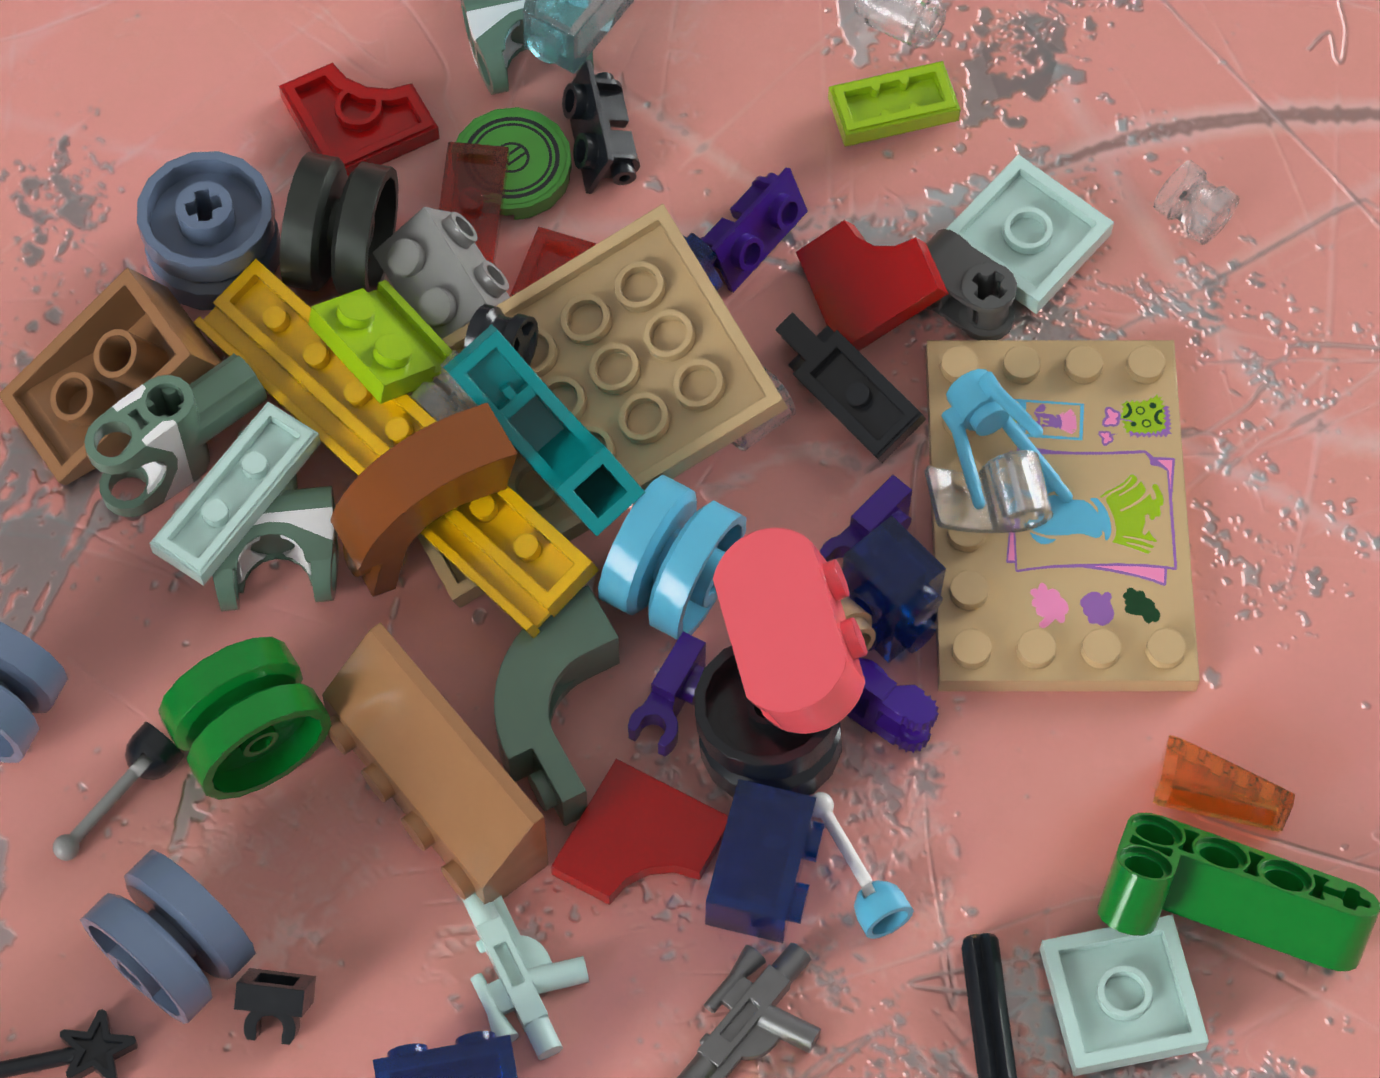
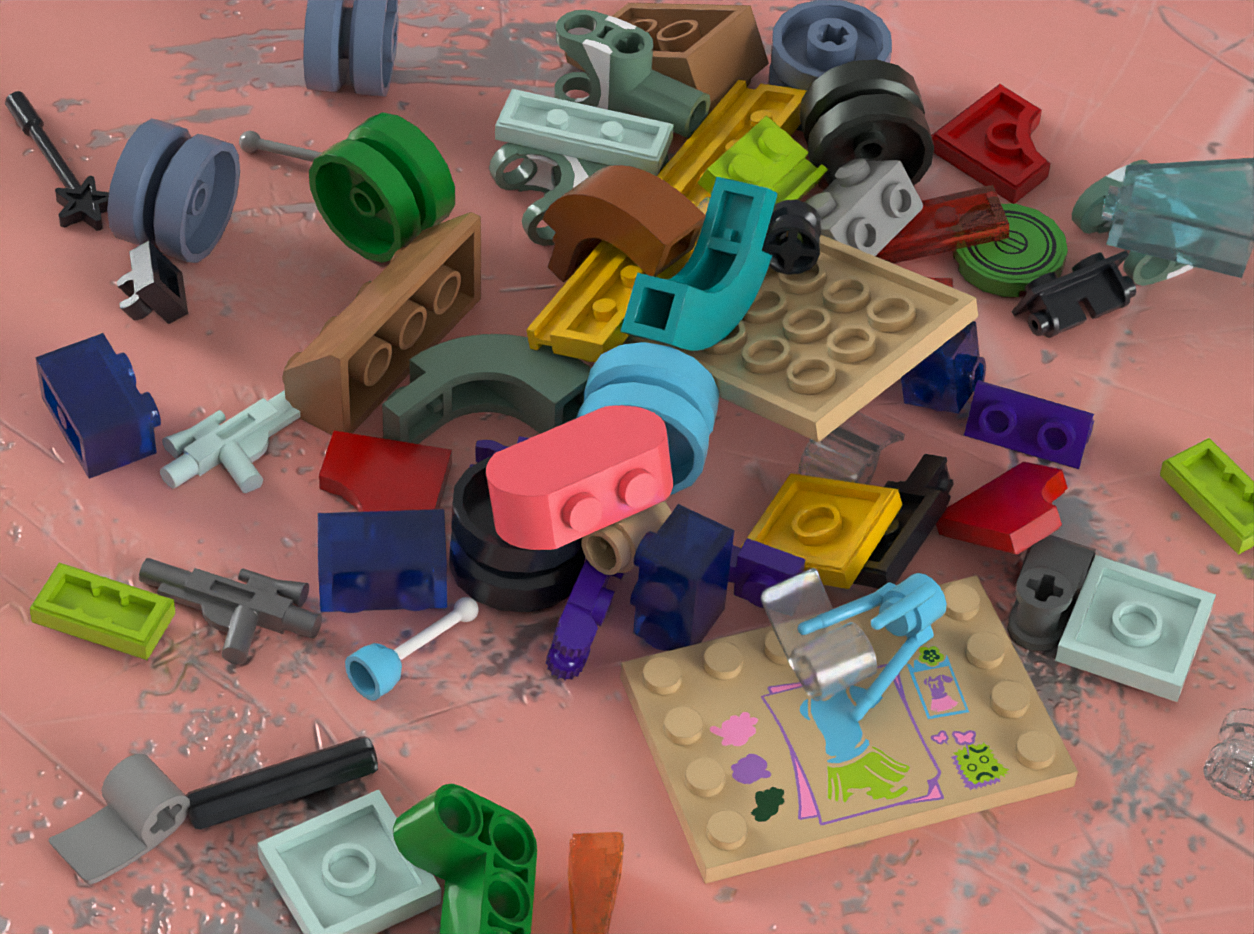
camera: 70 degrees right, 15 degrees down
none -> yellow tile [740,473,903,589]

